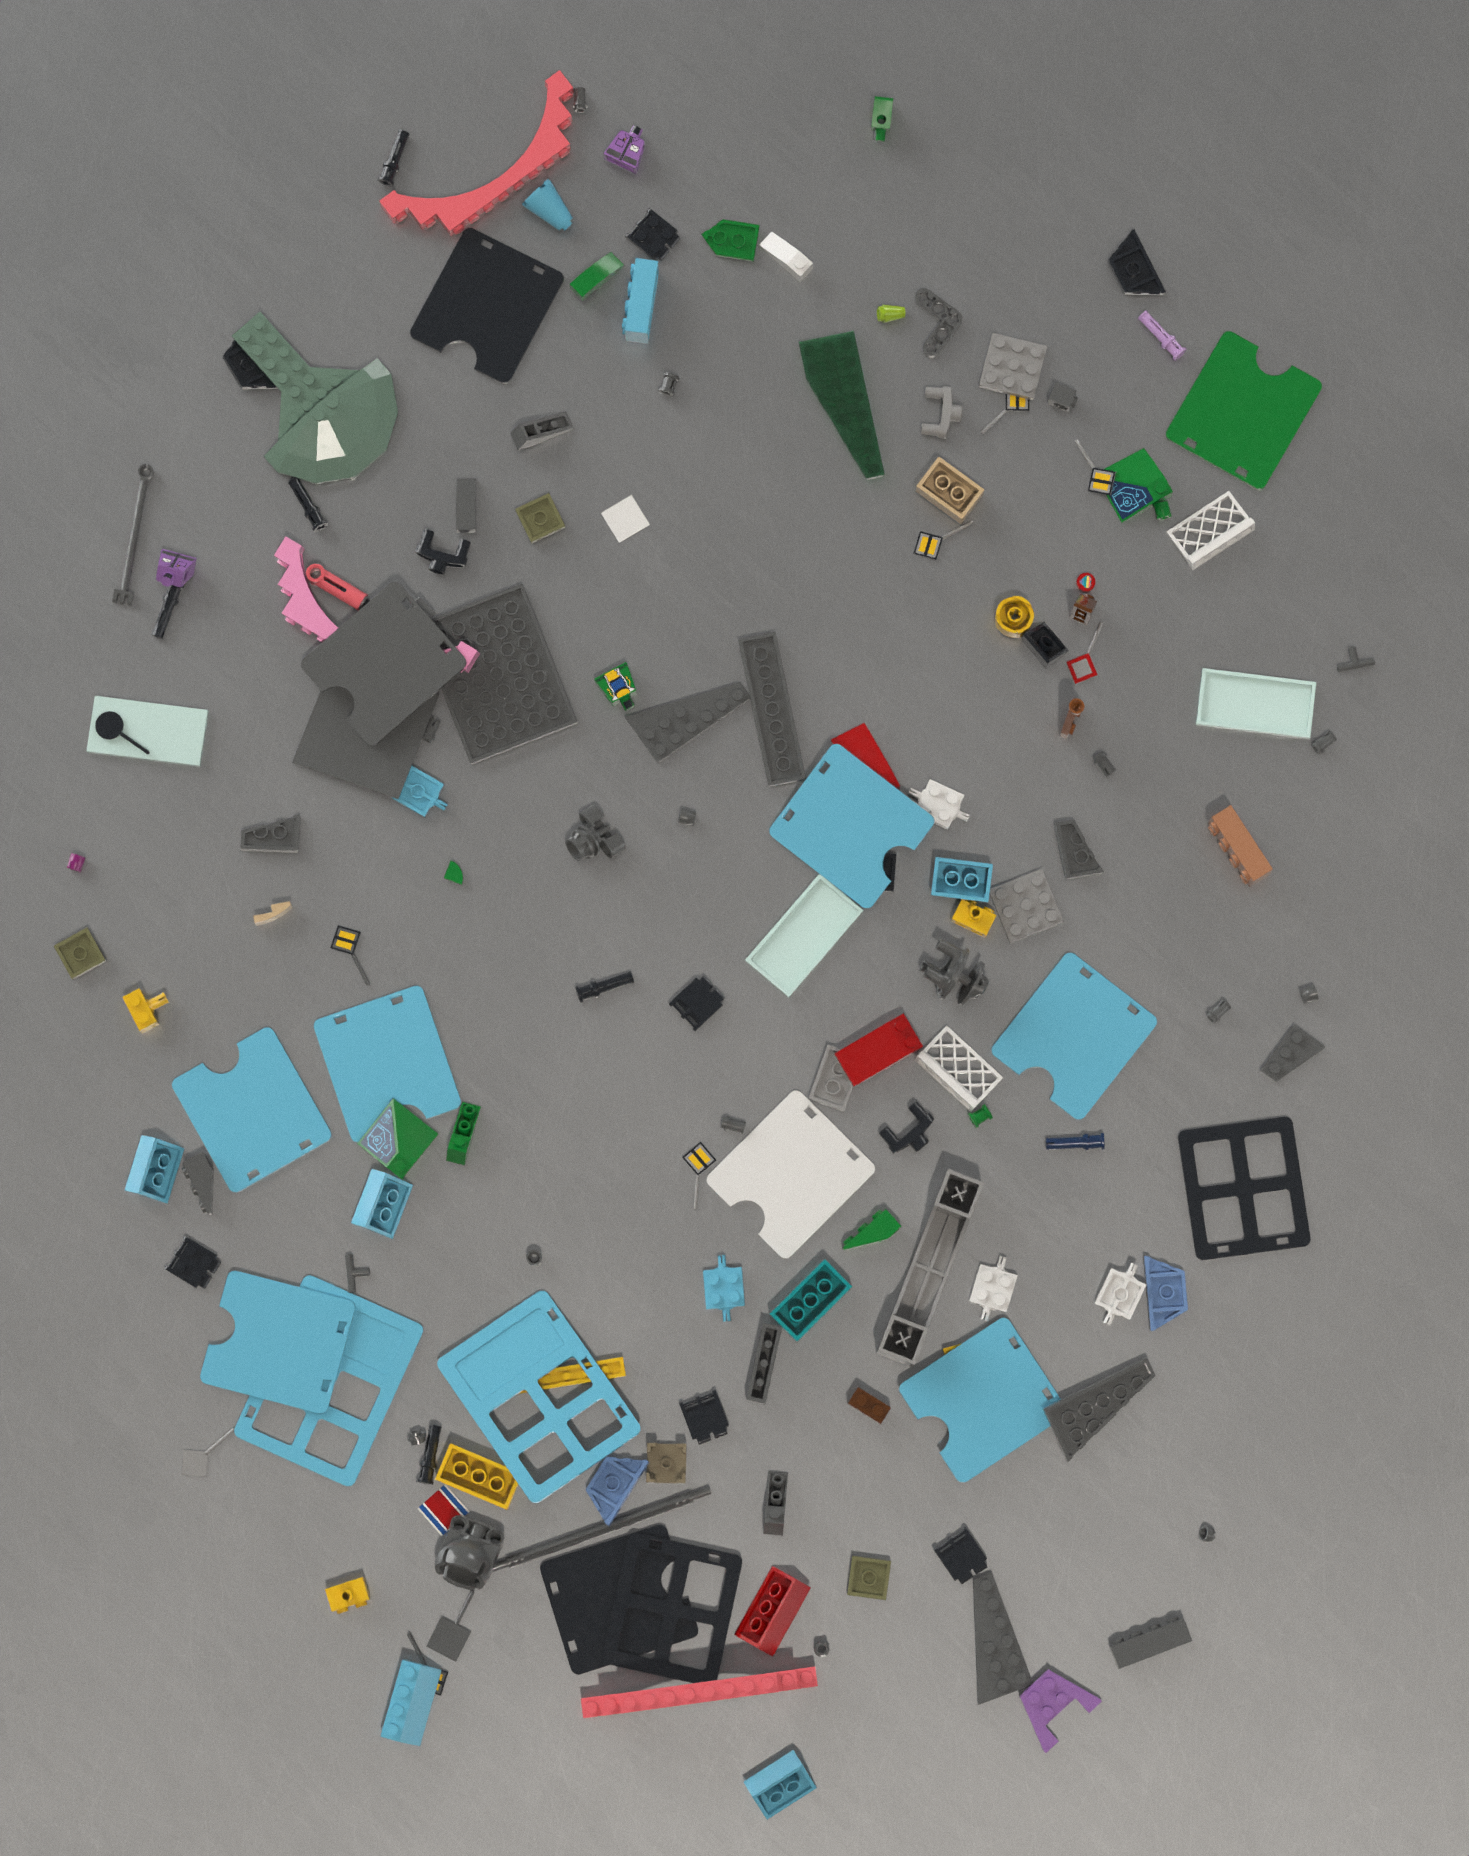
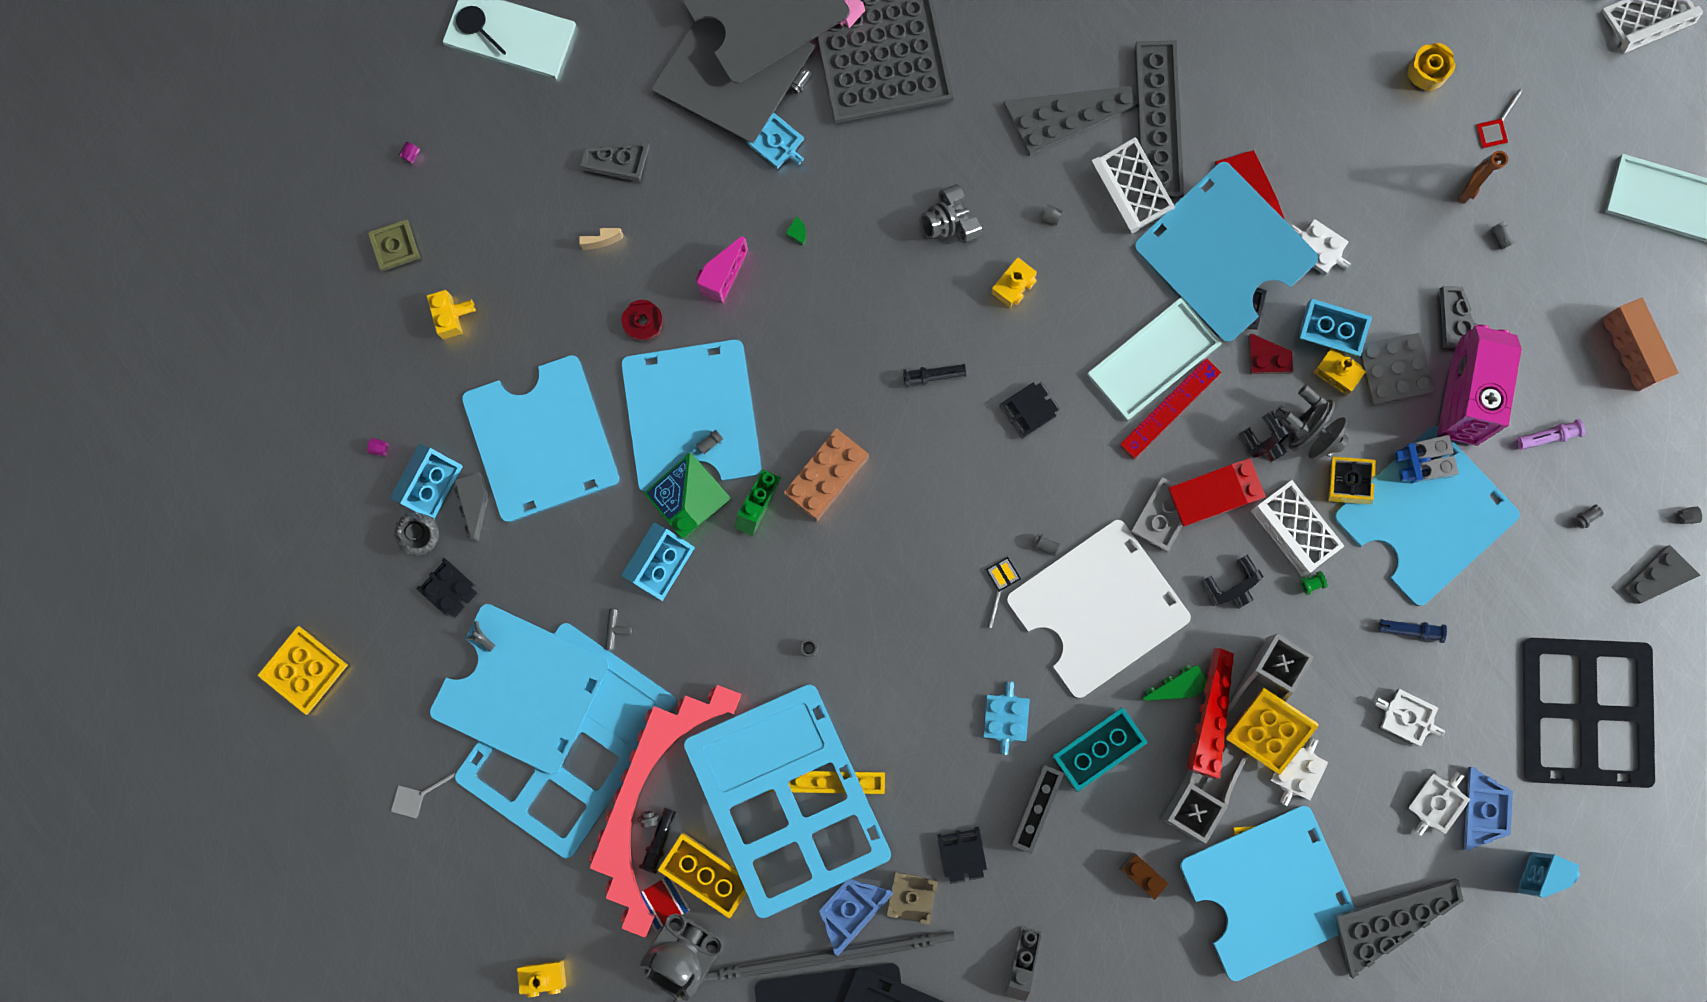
camera: 15 degrees right, 0 degrees up
piece [330,925,370,986] -> none
torso [594,662,637,711] -> none
black slope [1022,622,1069,669] -> none
reddish brown slope [1070,594,1097,626] -> none
red tile [1076,573,1096,593] -> none
none -> yellow plate [257,626,348,715]
none -> magenta hose [367,438,389,456]
none -> dark grey hair [394,512,440,556]
none -> dark grey bar [467,621,496,652]
none -> coral arch [588,685,742,938]
none -> dark red plate [621,300,663,341]
none -> dark pink slope [696,236,748,303]
none -> dark grey pin [696,430,723,455]
none -> nougat brick [784,428,869,521]
none -> yellow brick [991,257,1037,308]
none -> white fence [1092,137,1175,234]
none -> red tile [1120,358,1222,459]
none -> red wing [1186,648,1234,779]
none -> yellow plate [1226,687,1318,775]
none -> black connector [1239,410,1290,462]
none -> dark red wing [1248,334,1294,374]
none -> piece [1328,457,1376,505]
none -> white plate [1374,689,1445,746]
none -> light grey hips [1394,435,1459,484]
none -> dark pink piece [1437,324,1522,446]
none -> medium azure slope [1517,852,1580,898]
none -> lavender pin [1518,419,1586,450]

